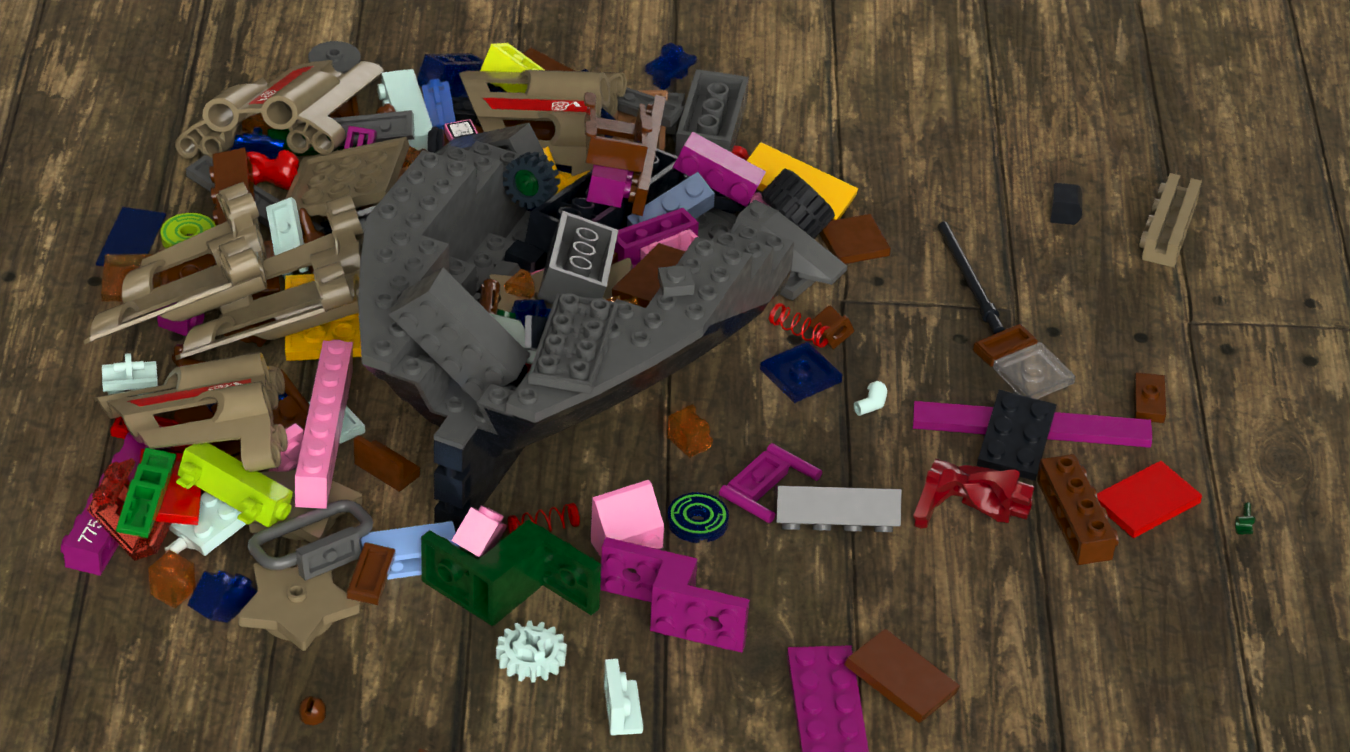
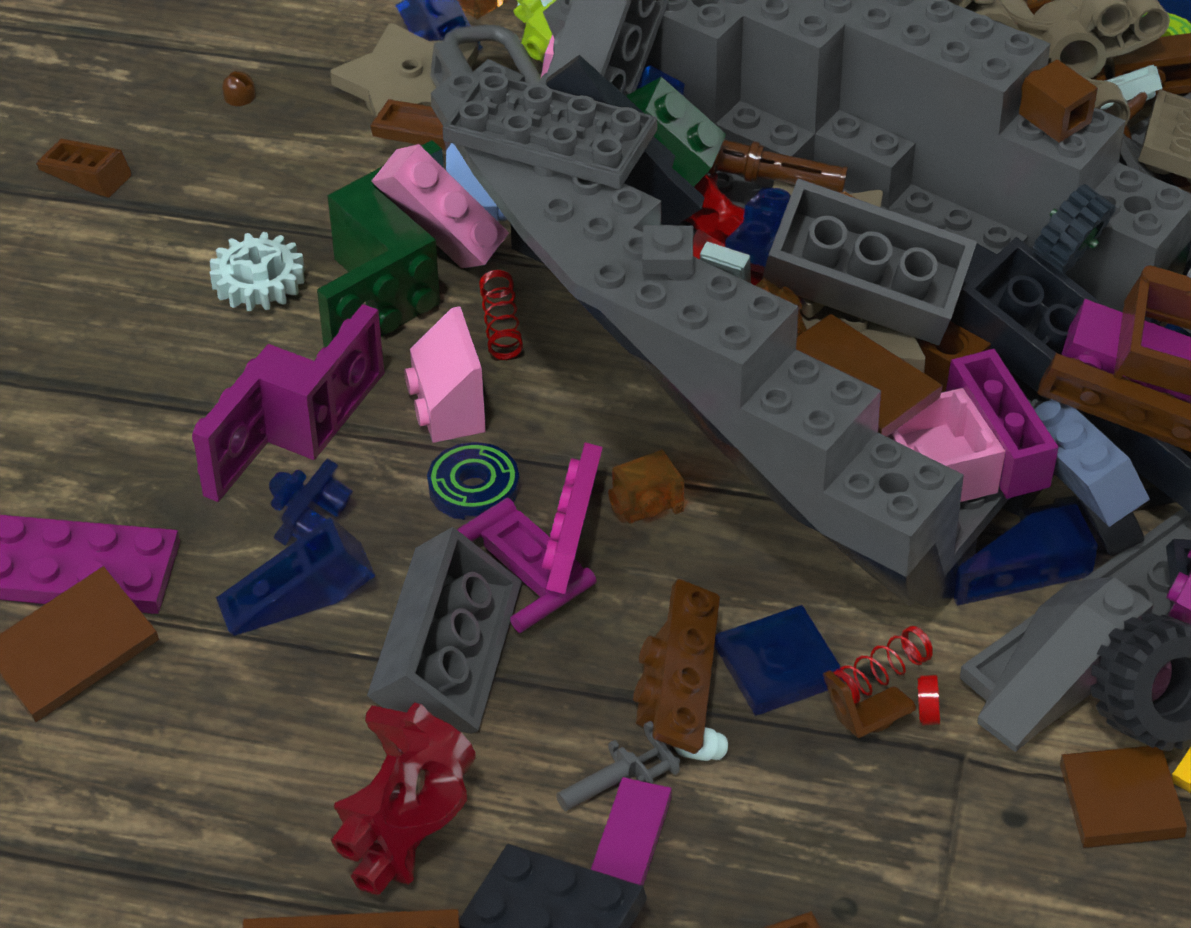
camera: 105 degrees right, 5 degrees up
light aqua bracket [604,659,643,735] -> none
none -> clear blue slope [216,517,375,636]
none -> clear blue hips [269,458,353,548]
none -> dark pink plate [542,442,603,594]
none -> dark grey piece [556,721,680,811]
none -> reddish brown bracket [633,579,720,754]
none -> red tile [917,675,940,726]
none -> reddish brown brick [1019,59,1098,143]

